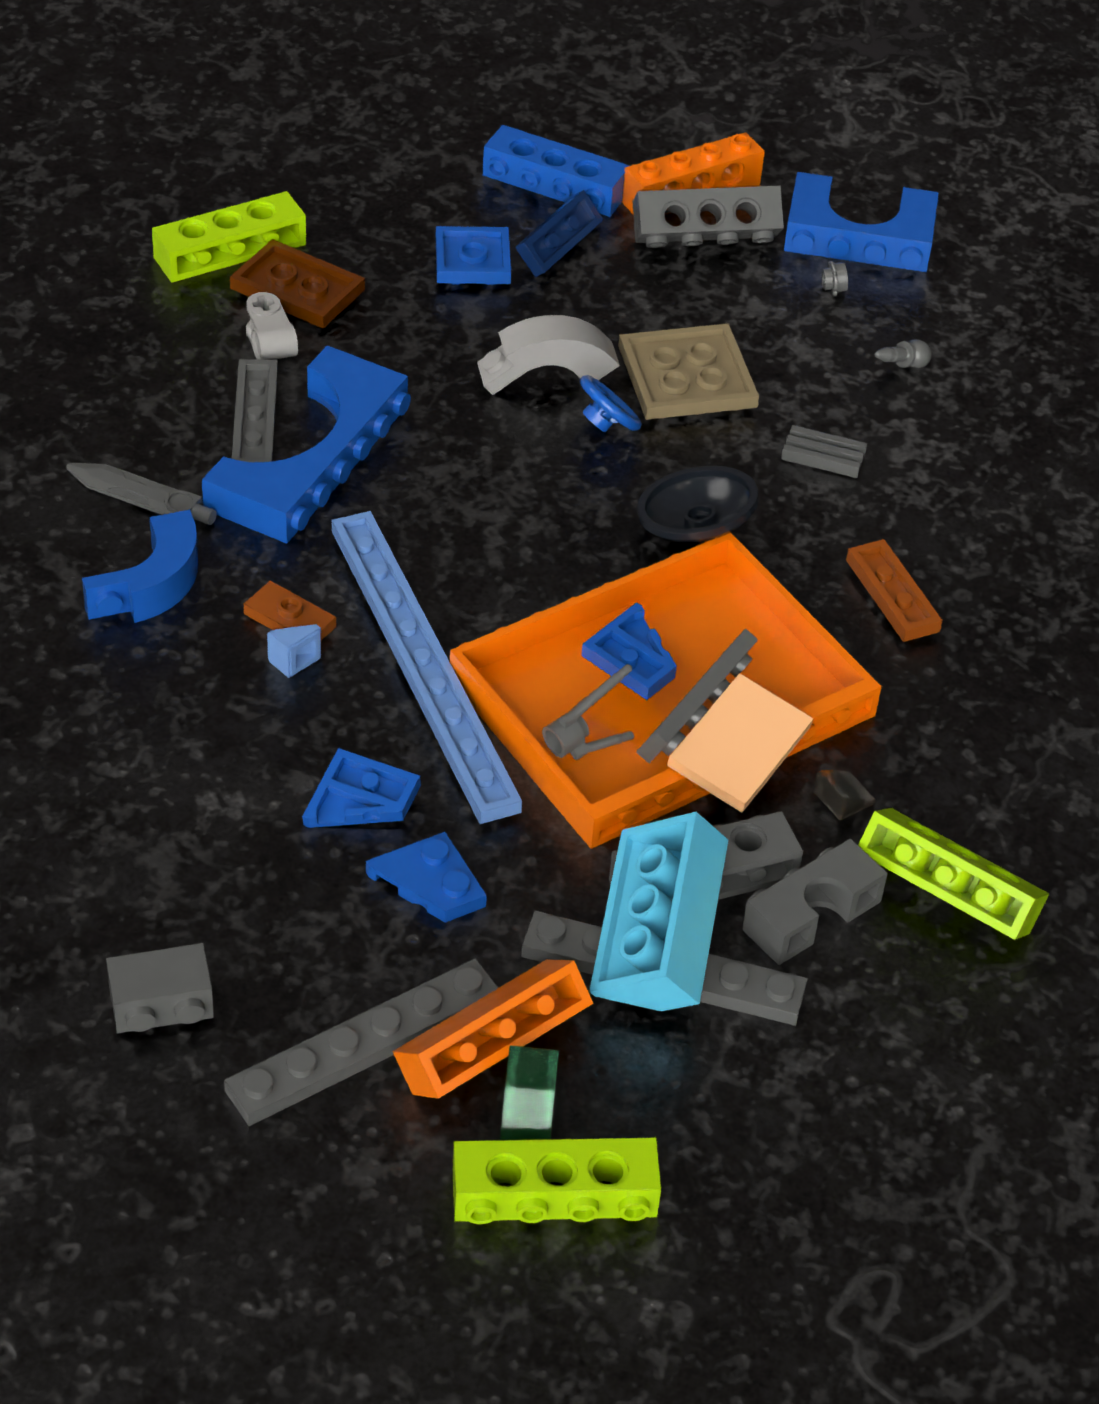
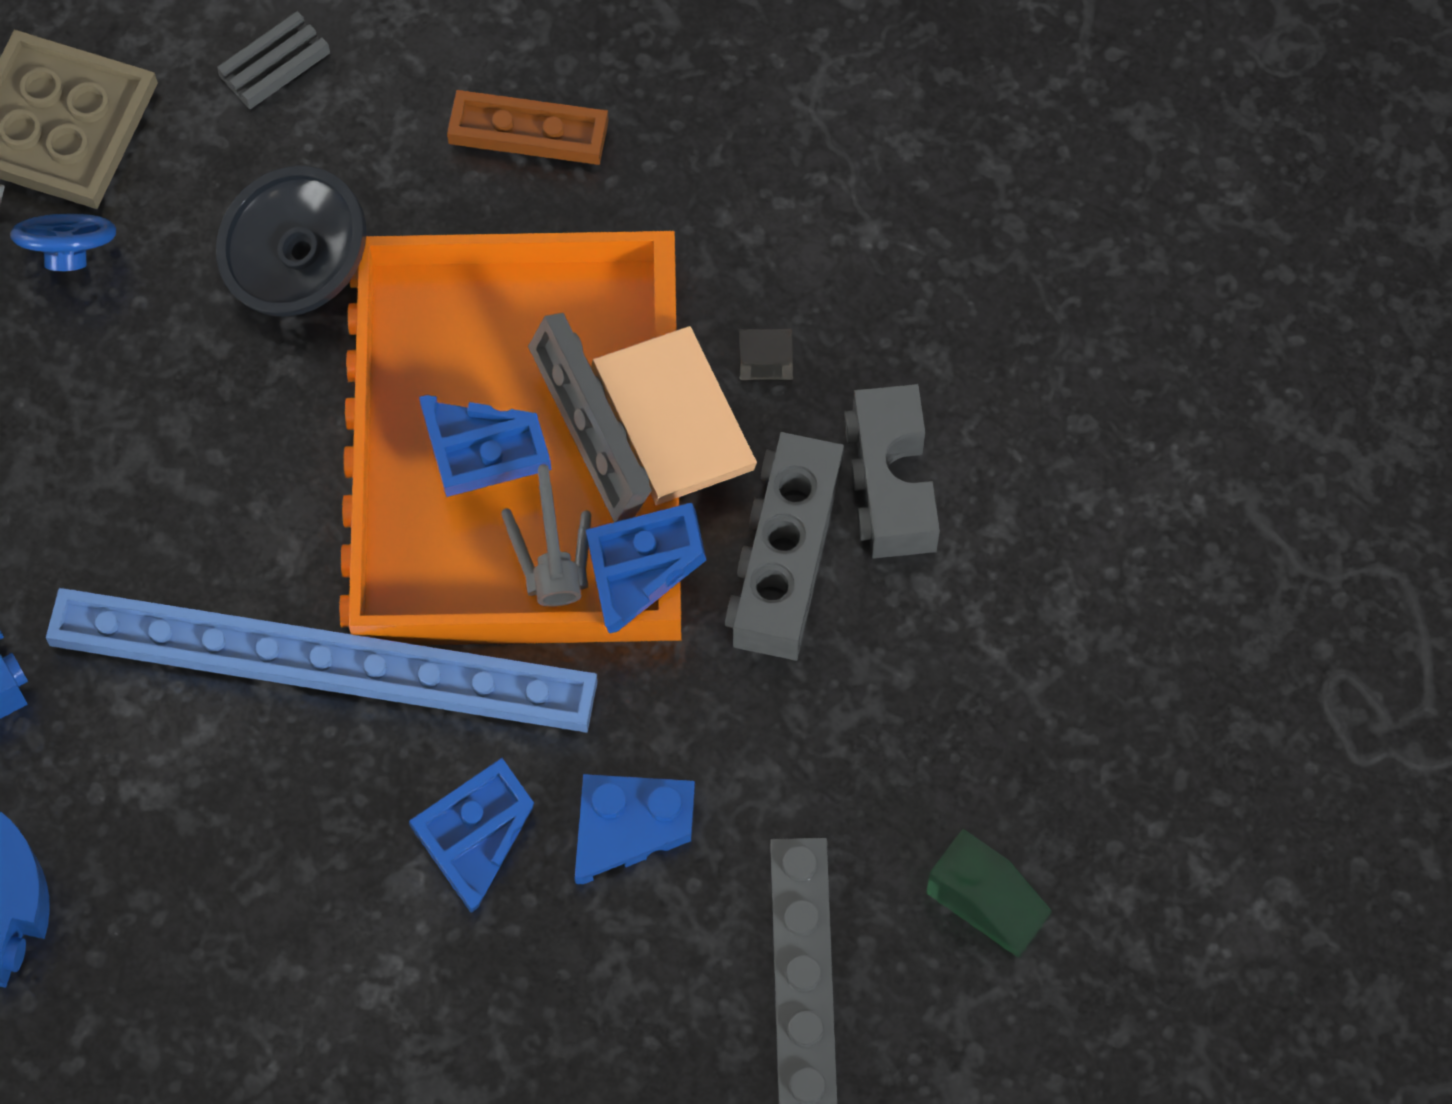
camera: 55 degrees left, 20 degrees up
dark orange plate [244,581,336,641] -> none
medium blue slope [267,624,321,678] -> none
orange brick [393,959,593,1099] -> none
lime brick [453,1138,661,1224] -> none
dark grey plate [521,911,808,1026] -> none
medium azure slope [589,812,728,1011] -> none
lime brick [858,808,1049,940] -> none
none -> blue wing [586,503,706,633]

